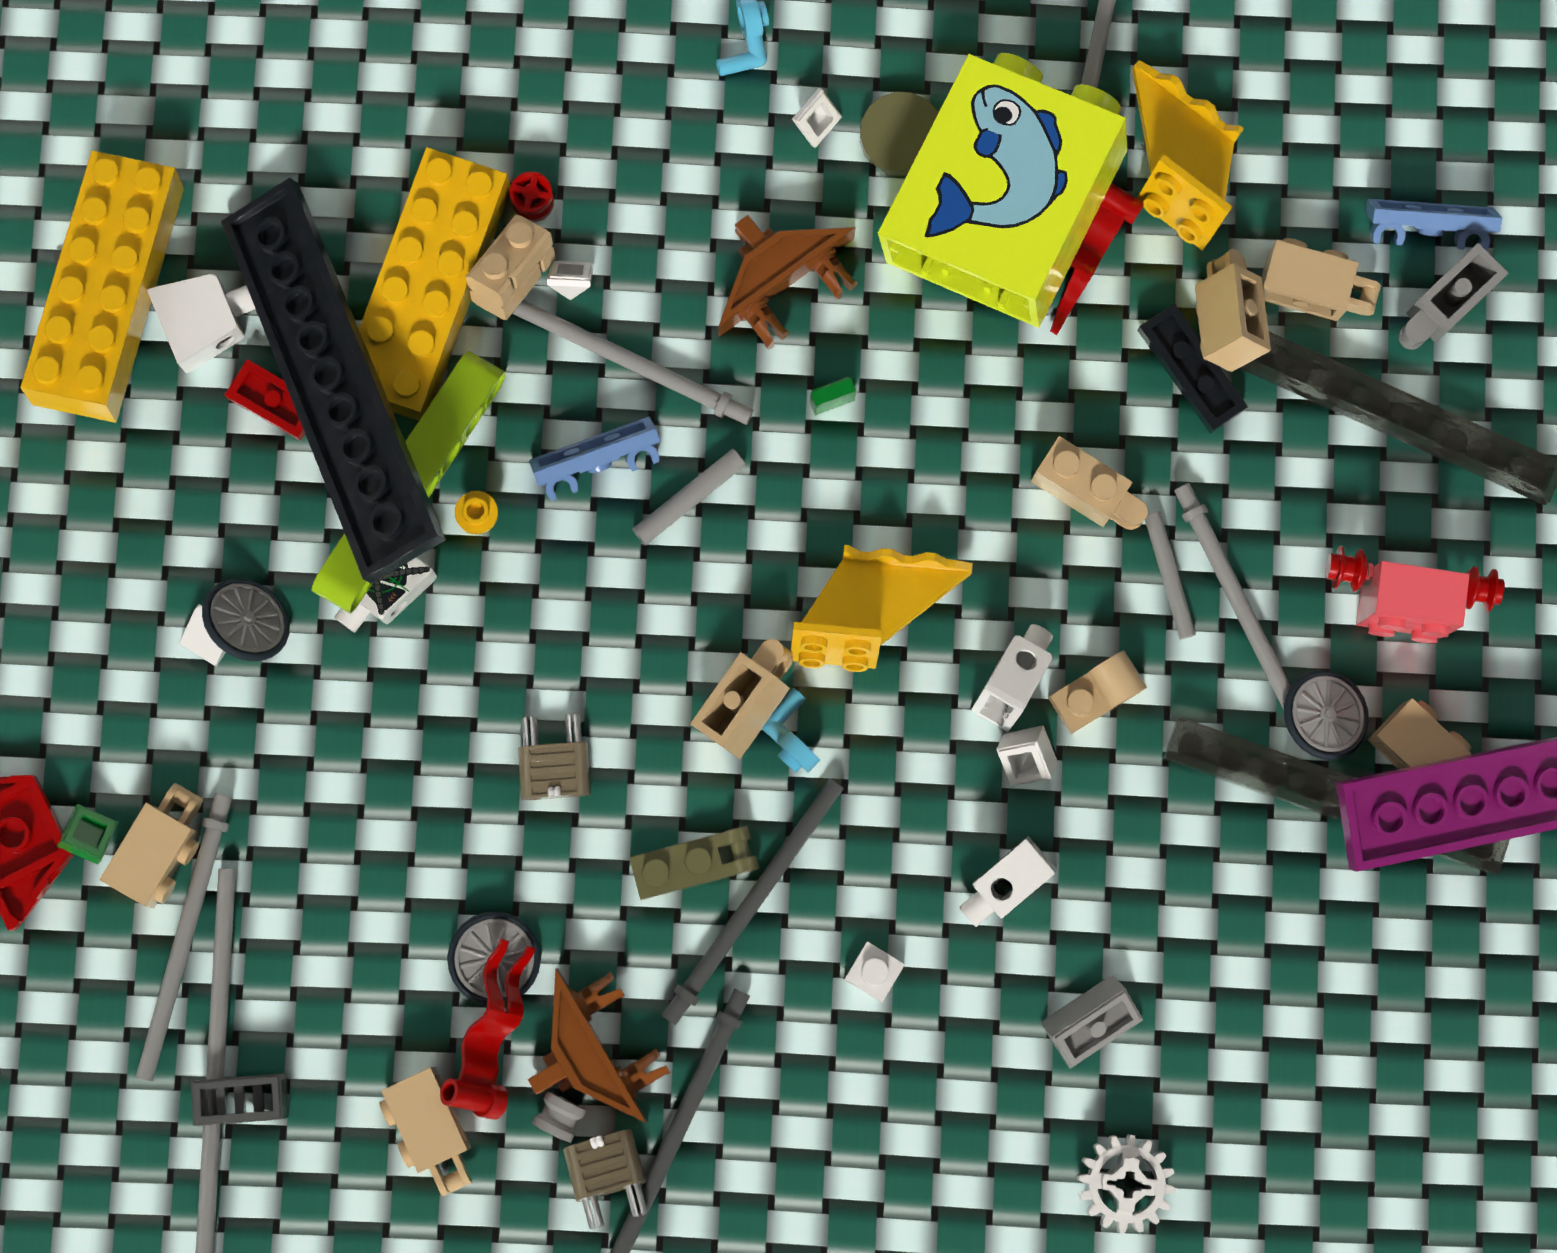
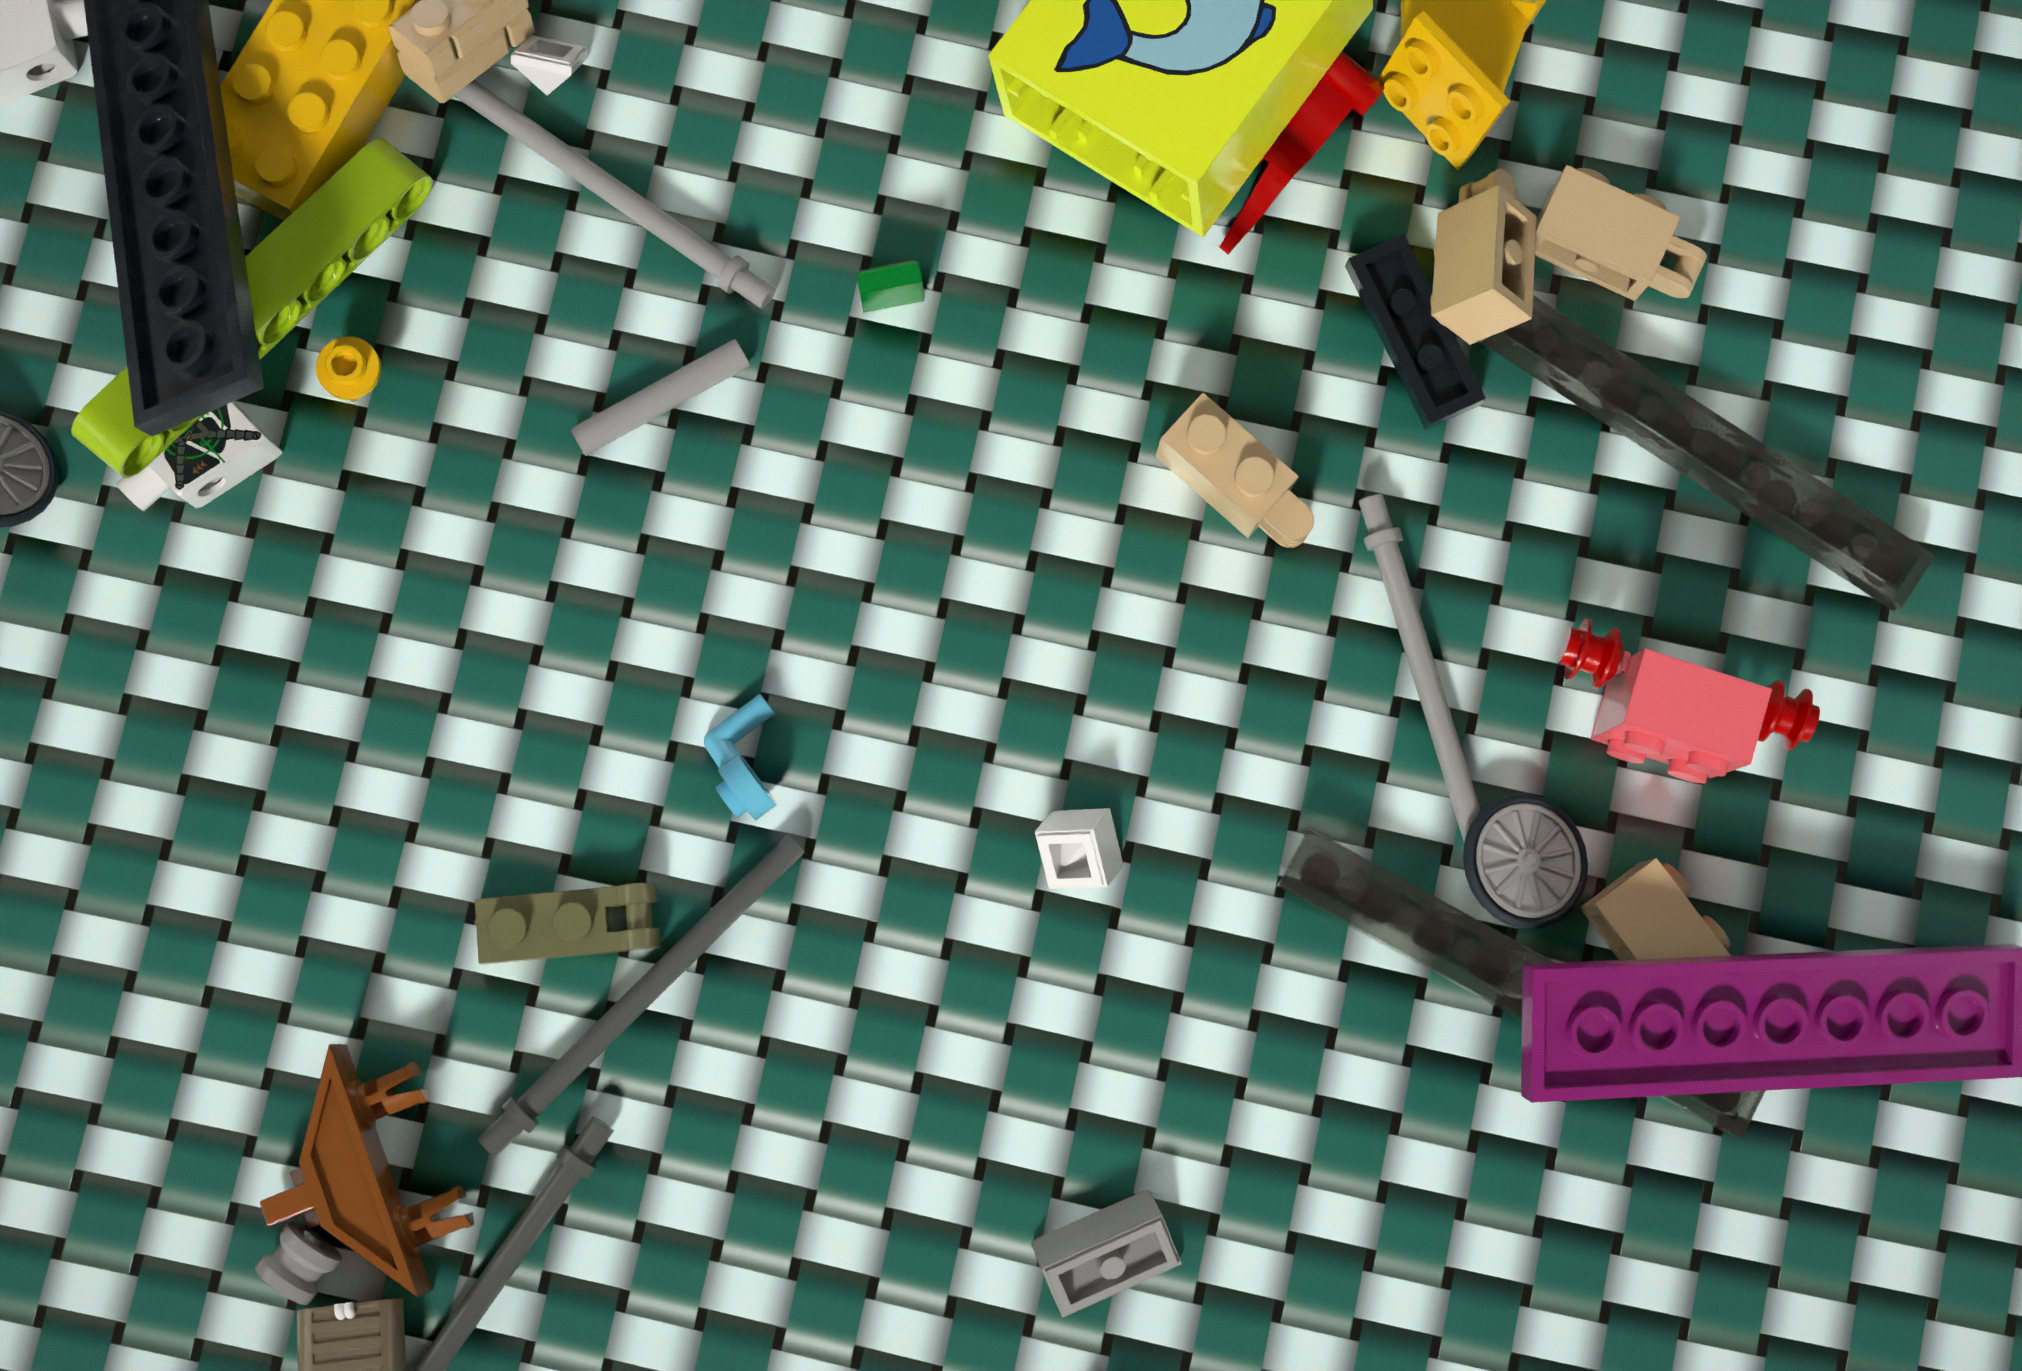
camera: 10 degrees right, 0 degrees up
red plate [225,359,305,441] -> none
tan brick [379,1067,472,1197] -> none
red flag [440,939,535,1120] -> none
light grey wheel [447,911,541,1005] -> none
dark tan piece [518,713,591,800] -> none
medium blue plate [529,416,660,501] -> none
tan brick [690,639,793,759] -> none
dark orange connector [718,215,857,349] -> none
yellow piece [791,545,973,672] -> none
white plate [844,942,905,1003] -> none
white torso [959,836,1057,927] -> none
white torso [971,624,1053,732] -> none
tan plate [1048,650,1147,734] -> none
light grey bar [1145,511,1196,640] -> none
medium blue plate [1365,199,1502,250] -> none
light grey brick [1398,243,1508,350] -> none

